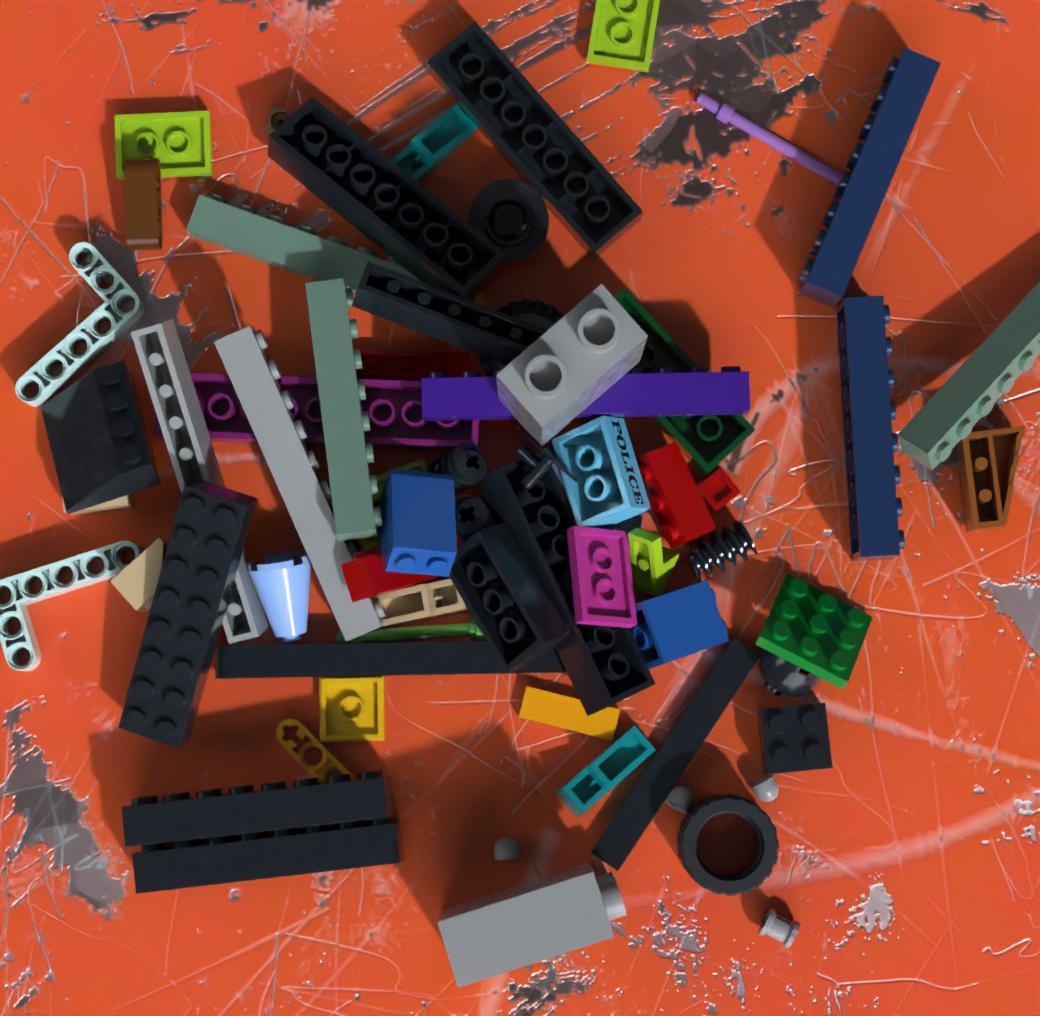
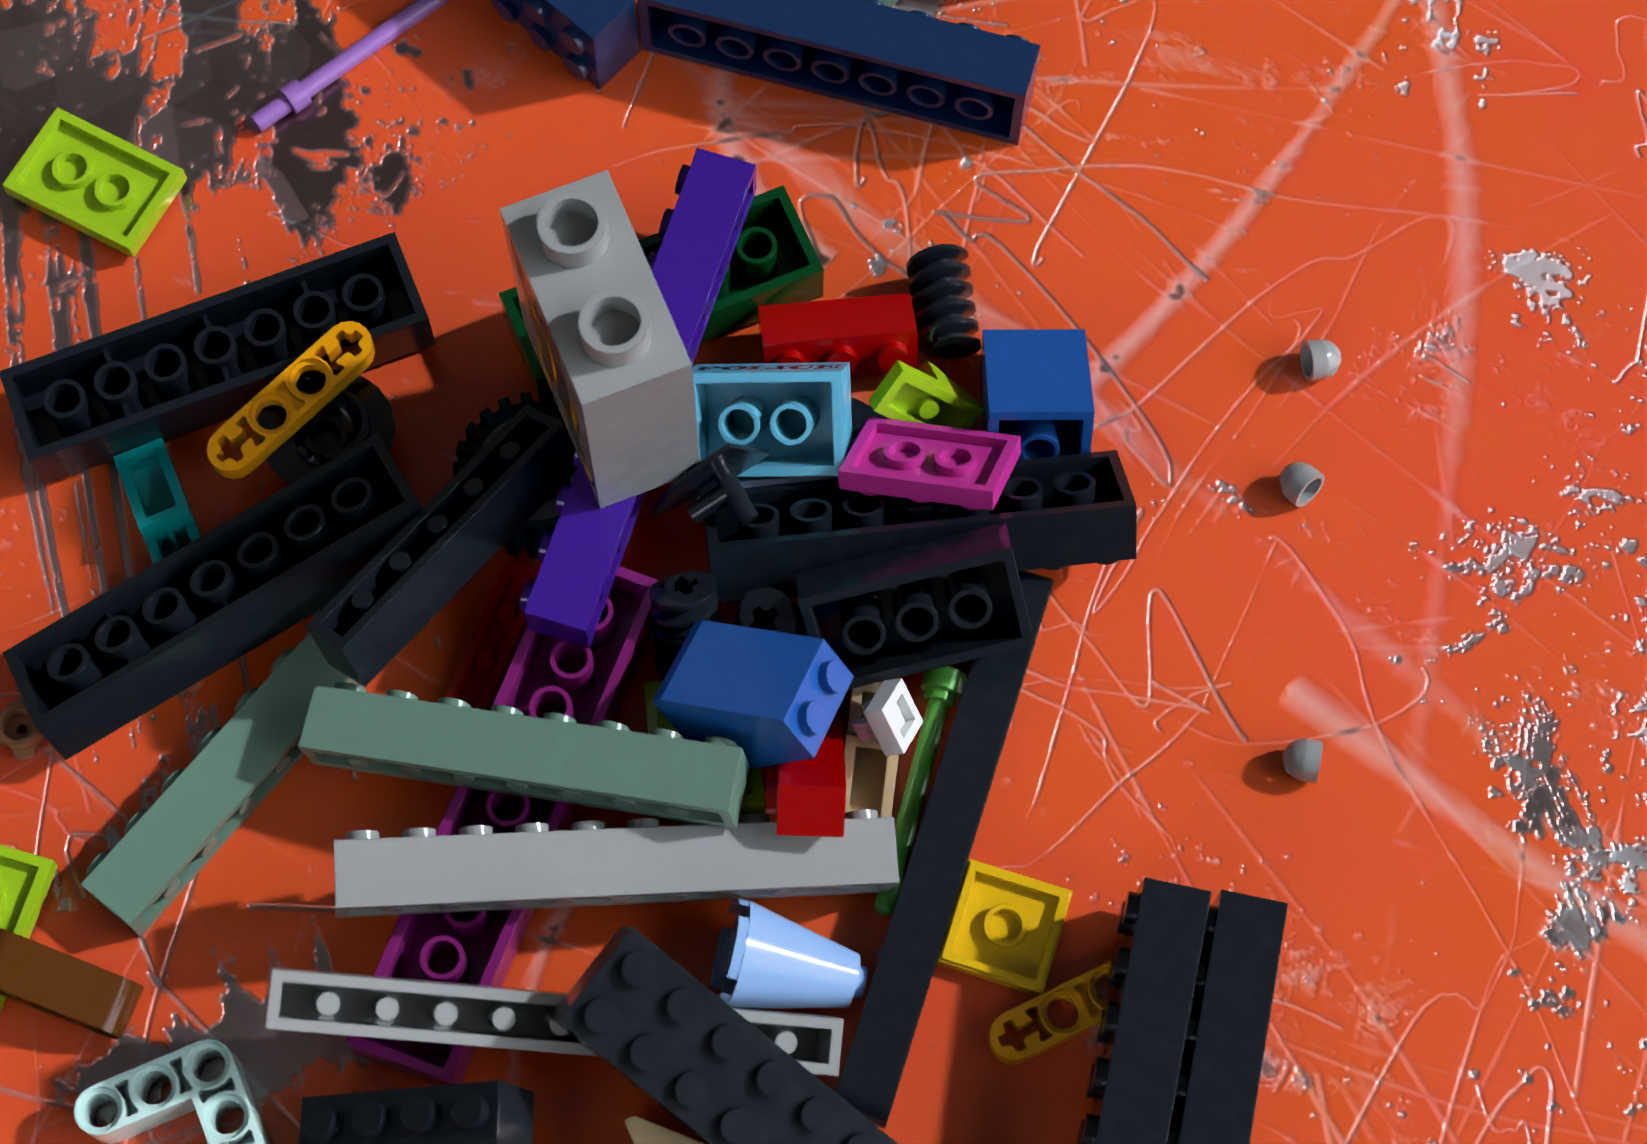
camera: 75 degrees left, 15 degrees down
light grey brick [437,863,627,988] -> none
light orange tile [519,686,620,741] -> none
teal slope [556,725,656,818] -> none
black tile [591,637,760,871] -> none
black tyre [677,794,779,896] -> none
red plate [697,467,741,512] -> none
green plate [755,573,873,689] -> none
black brick [757,703,833,775] -> none
light grey bush [758,908,800,948] -> none
black cylinder [759,649,822,697] -> none
none -> light orange beam [206,321,375,479]
none -> white tile [851,678,923,756]

